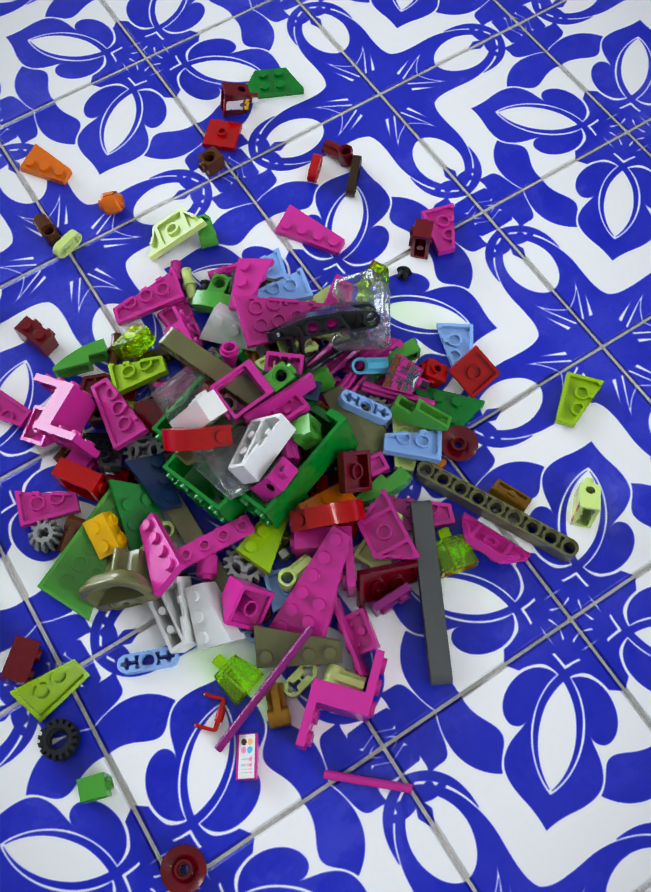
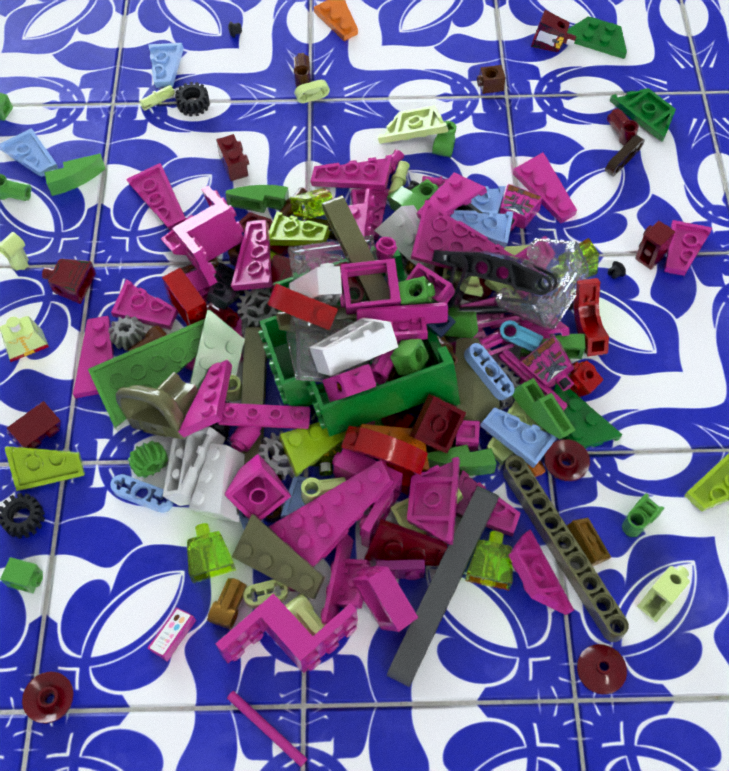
camera: 30 degrees right, 5 degrees down
yellow bracket [82,511,128,560] -> none
orange head [98,191,125,215] -> none
dark blue wing [124,453,182,512] -> none
red piece [193,692,226,732] -> none
red plate [202,118,242,152] -> none
magenta piece [214,624,315,753] -> none
red beam [307,153,323,183] -> none
light blue wing [436,323,473,367] -> none
red plate [447,345,501,398] -> none
none -> dark pink wing [73,316,114,398]
none -> bright green gear [128,440,169,478]
none -> dark pink window [352,565,418,632]
none -> torso [500,184,543,231]
none -> red arch [573,278,609,357]
none -> dark red dish [577,644,627,695]
none -> green wing [610,88,676,142]
none -> bright green piece [622,493,665,537]

